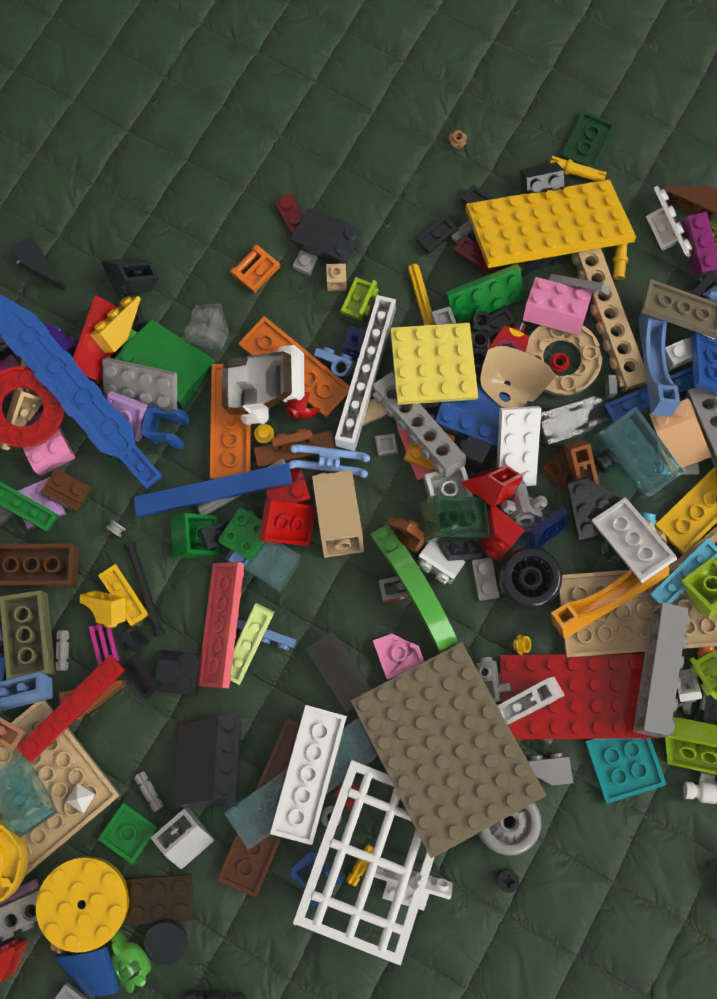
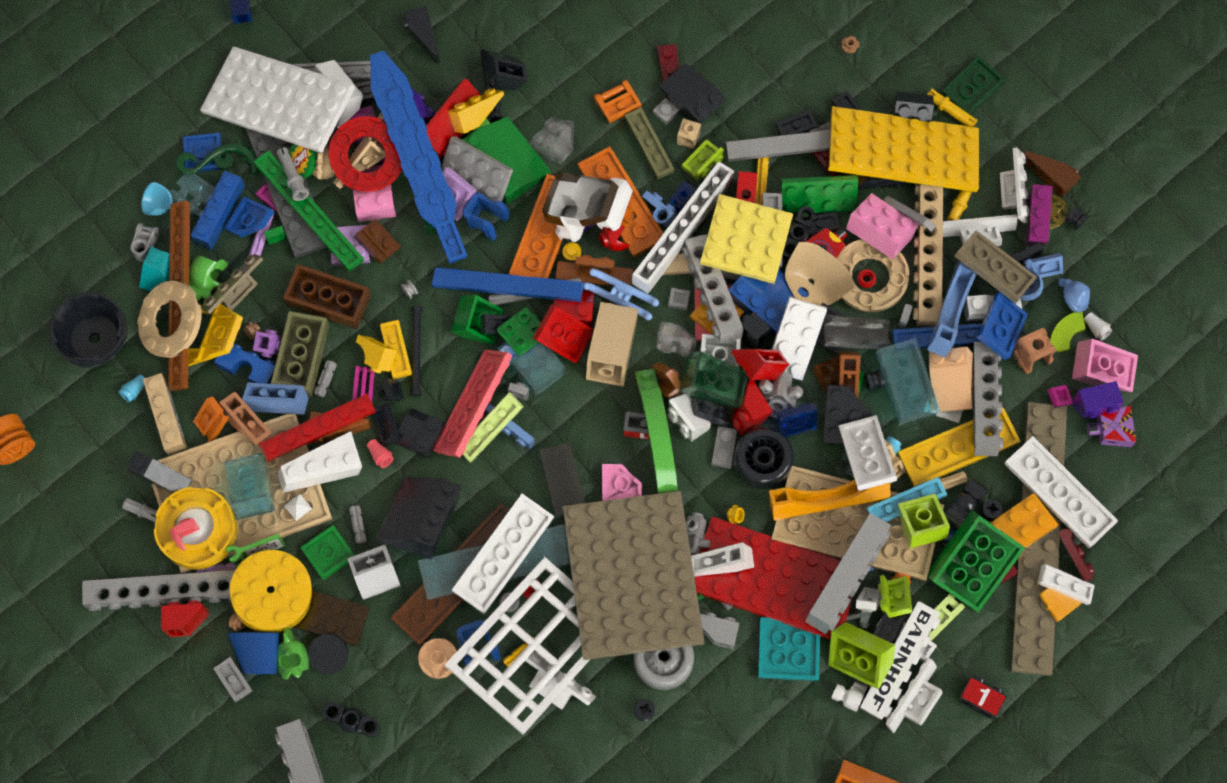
camera: 20 degrees right, 5 degrees down
none -> bright green flag [226,533,286,569]
none -> white wedge [278,431,362,493]
none -> coral cone [367,439,393,468]
none -> light nougat tile [418,638,457,679]
none -> light grey plate [508,382,529,401]
none -> olive plate [625,107,675,180]
none -> clear slope [657,321,696,357]
none -> light grey tile [726,130,830,162]
none -> red torso [736,171,758,203]
none -> white bracket [943,215,1018,246]

